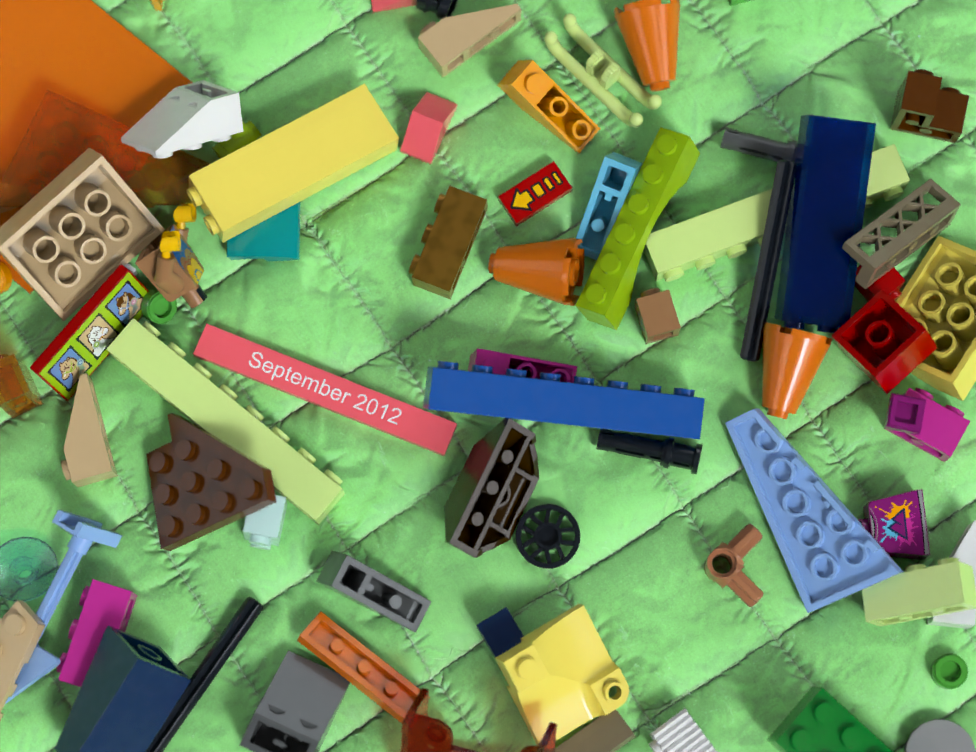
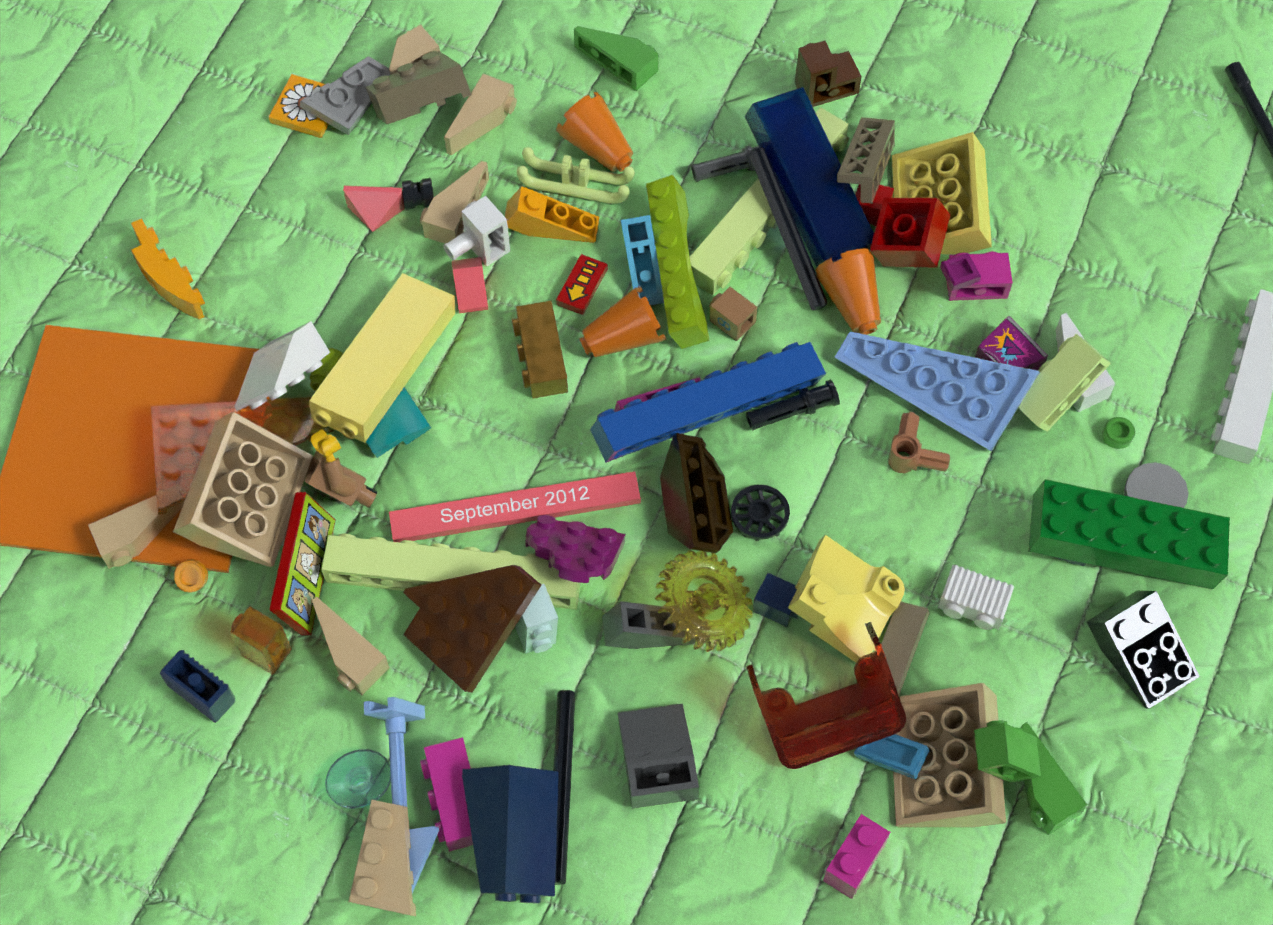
camera: 35 degrees left, 15 degrees down
bright green tile [141,289,177,324] -> none
orange plate [297,611,430,727] -> none
none -> white brick [443,196,510,266]
none -> magenta plate [525,515,626,583]
none -> clear yellow gear [655,550,753,652]

